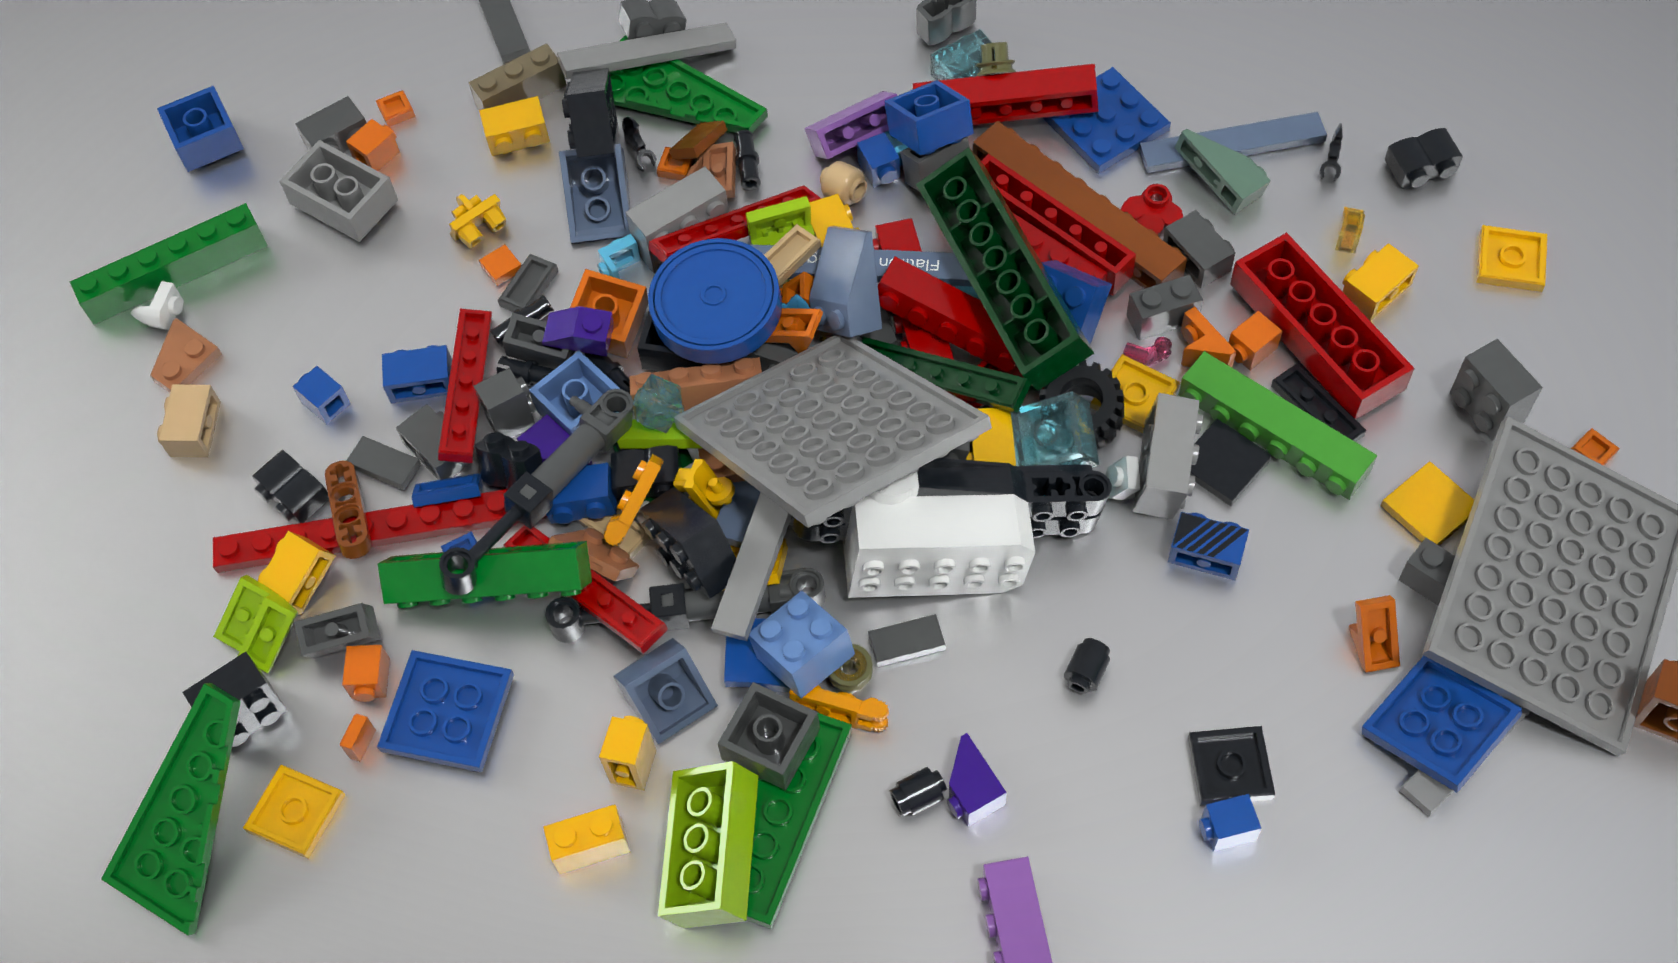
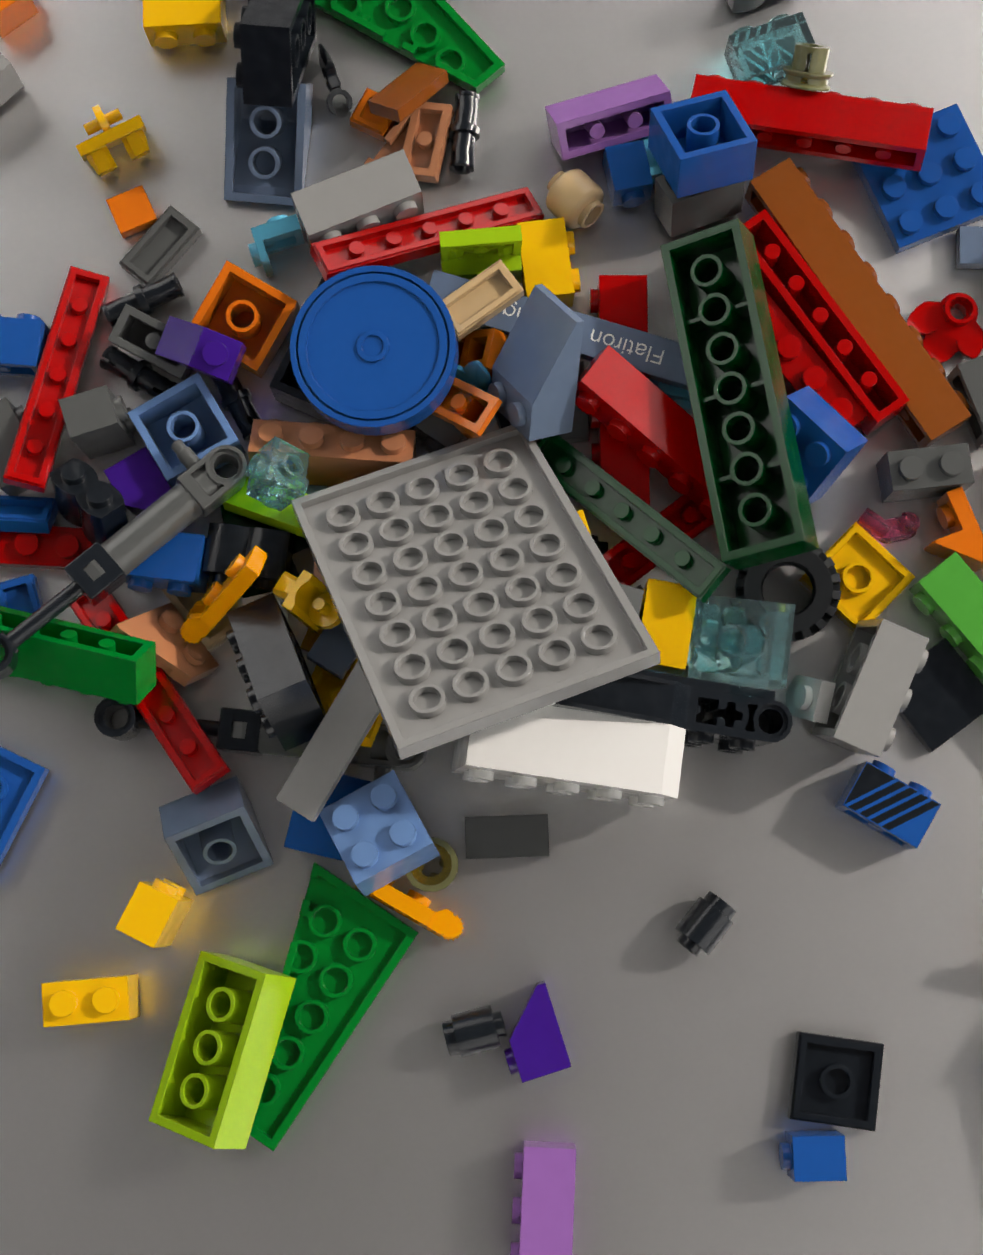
camera: 10 degrees right, 20 degrees up
dark grey brick [717,682,820,790] -> none

